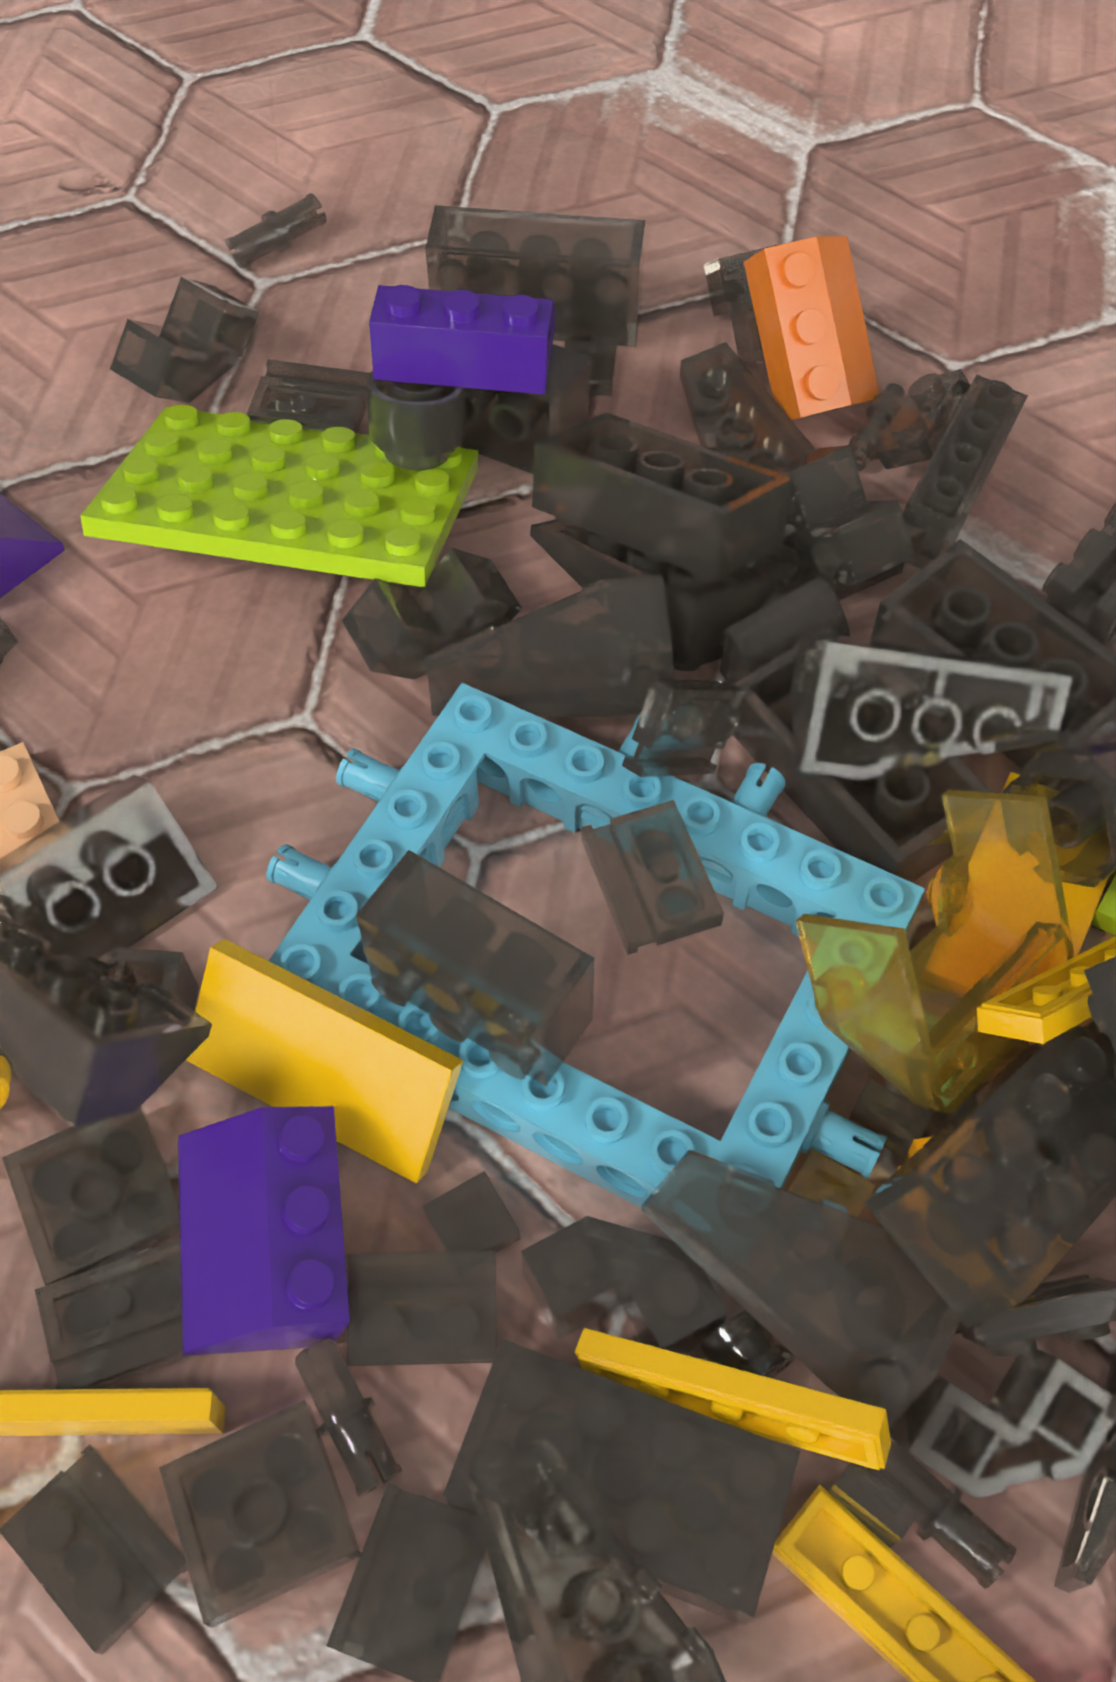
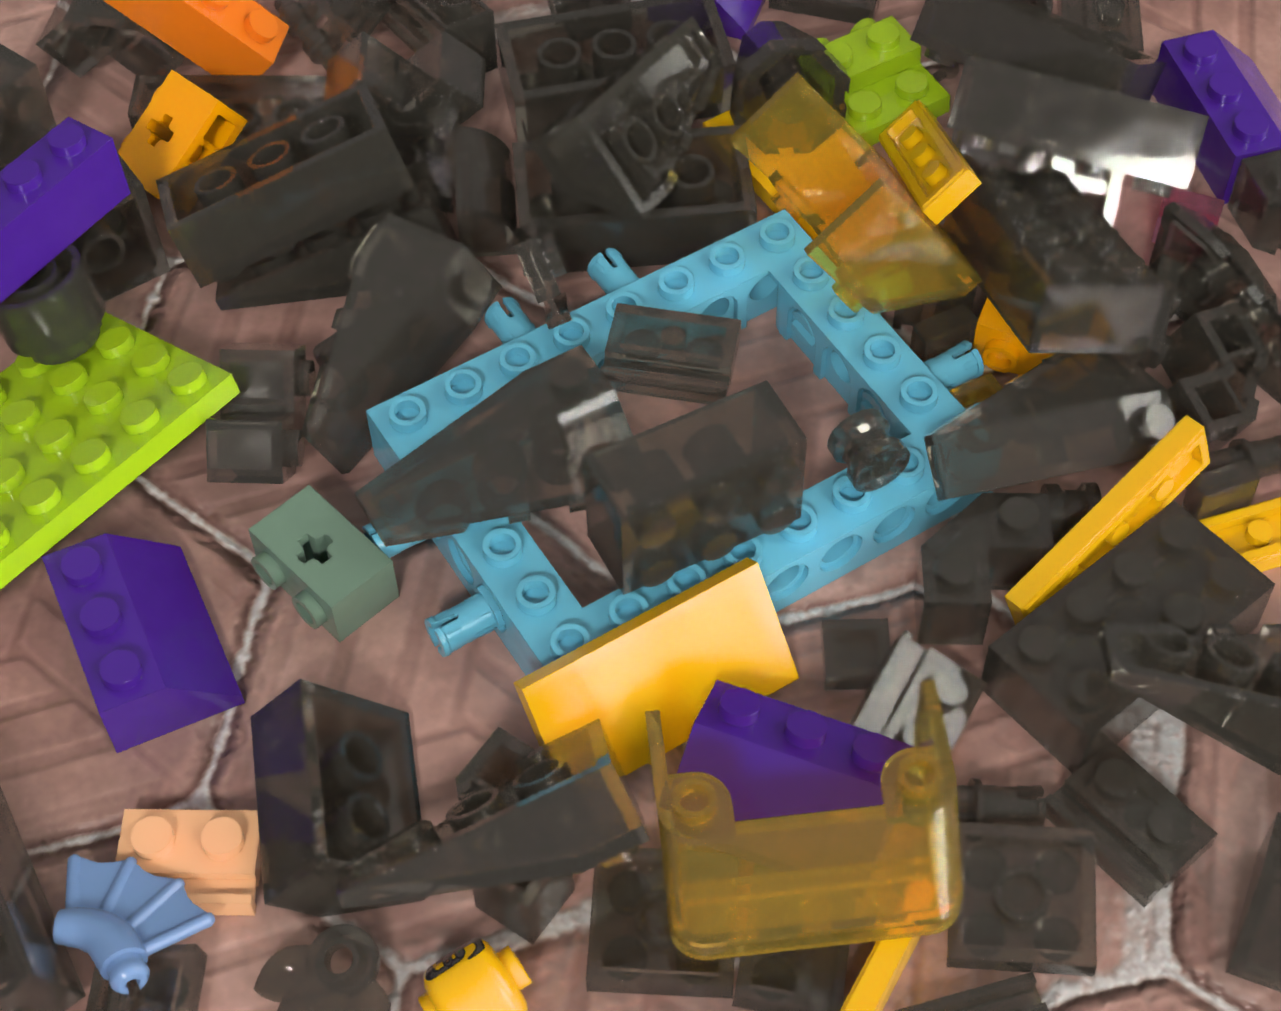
camera: 60 degrees left, 5 degrees down
none -> dark purple slope [42,533,245,753]
none -> light orange brick [117,70,248,215]
none -> sand green brick [248,485,399,642]
none -> clear smoke wedge [355,345,649,547]
none -> clear yellow windscreen [645,680,963,960]
none -> clear smoke wheel [827,409,910,492]

